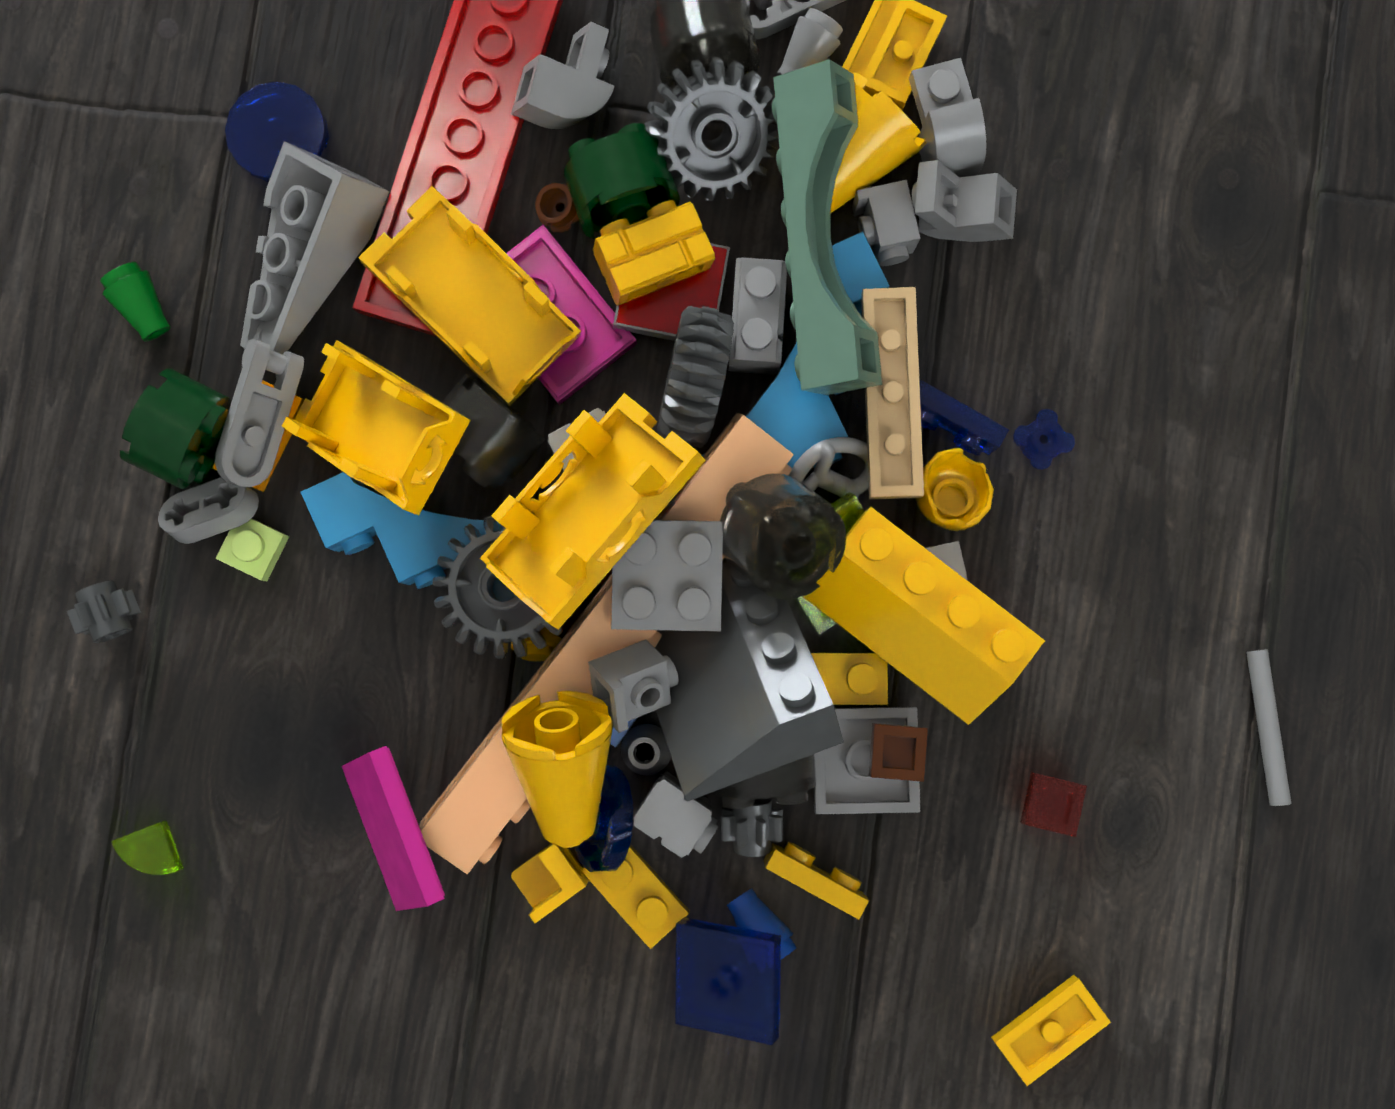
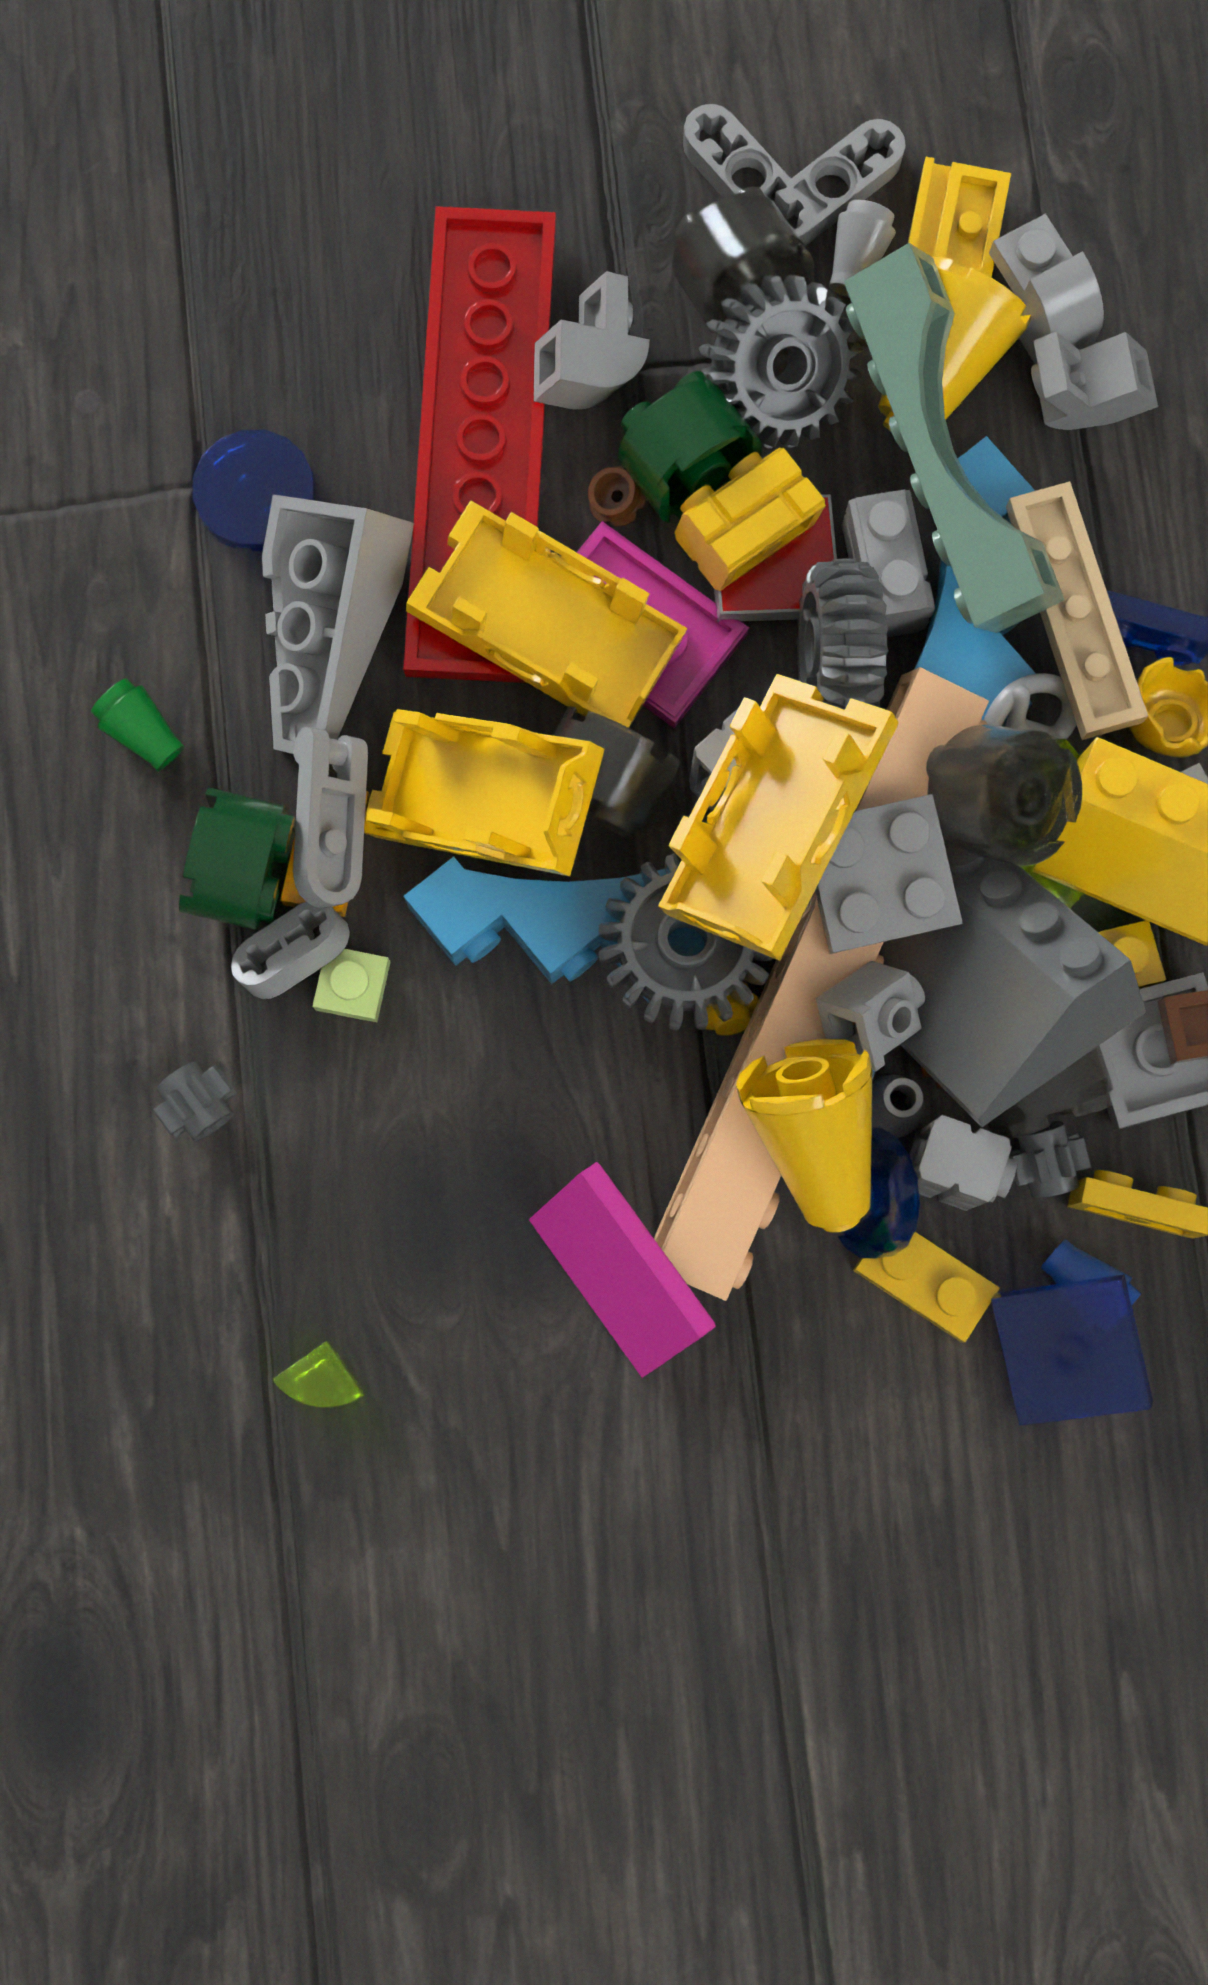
camera: 20 degrees left, 5 degrees down
yellow panel [511,843,589,924] -> none
light grey brick [852,180,921,266] -> none

